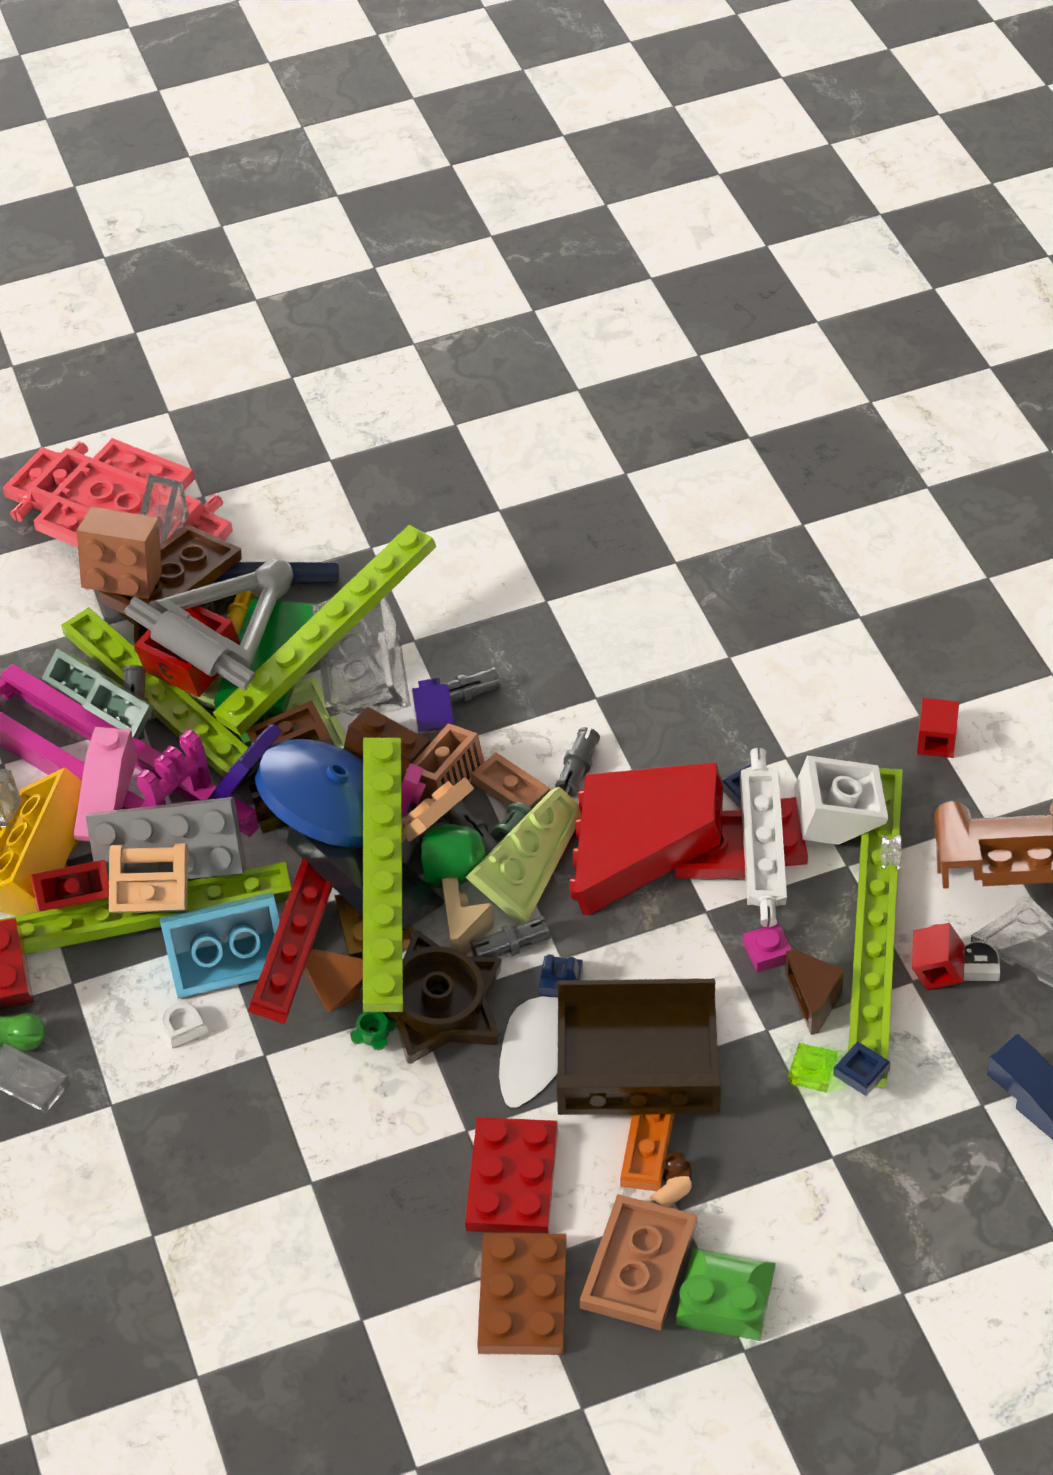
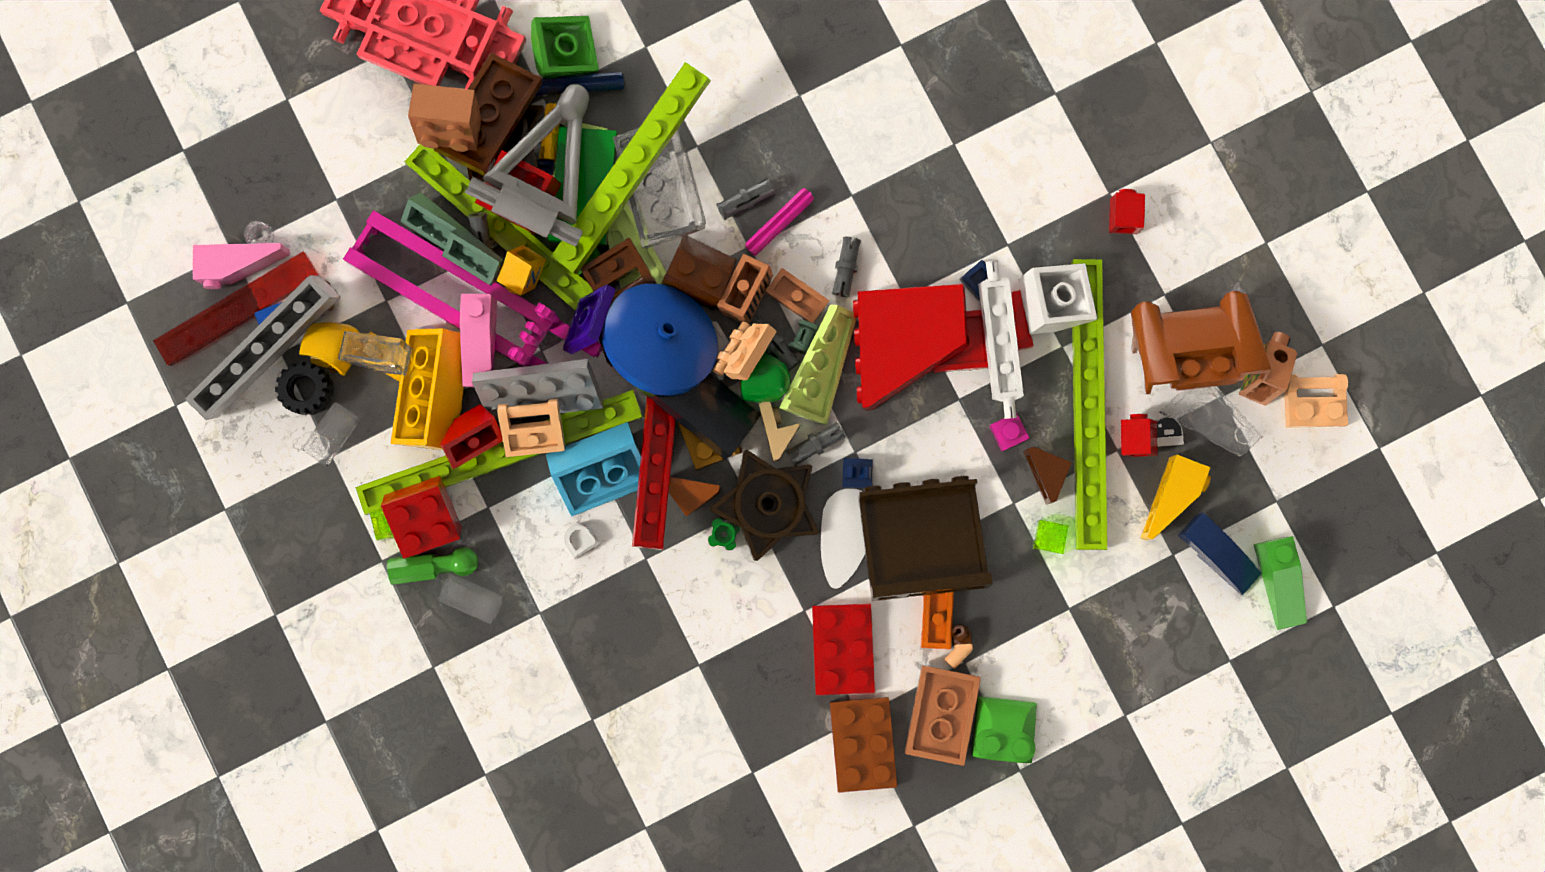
camera: 10 degrees left, 35 degrees up
clear slope [140,474,189,544] -> none
lime plate [363,738,403,1012] -> none
dark pink plate [401,763,426,816] -> none
dark purple brick [412,678,454,733] -> none
dark blue tile [833,1041,891,1096] -> none
clear bush [880,835,902,869] -> none
none -> yellow brick [497,245,546,296]
none -> bright green slope [531,16,599,78]
none -> dark pink axle [745,188,814,256]
none -> yellow slope [1140,455,1211,540]

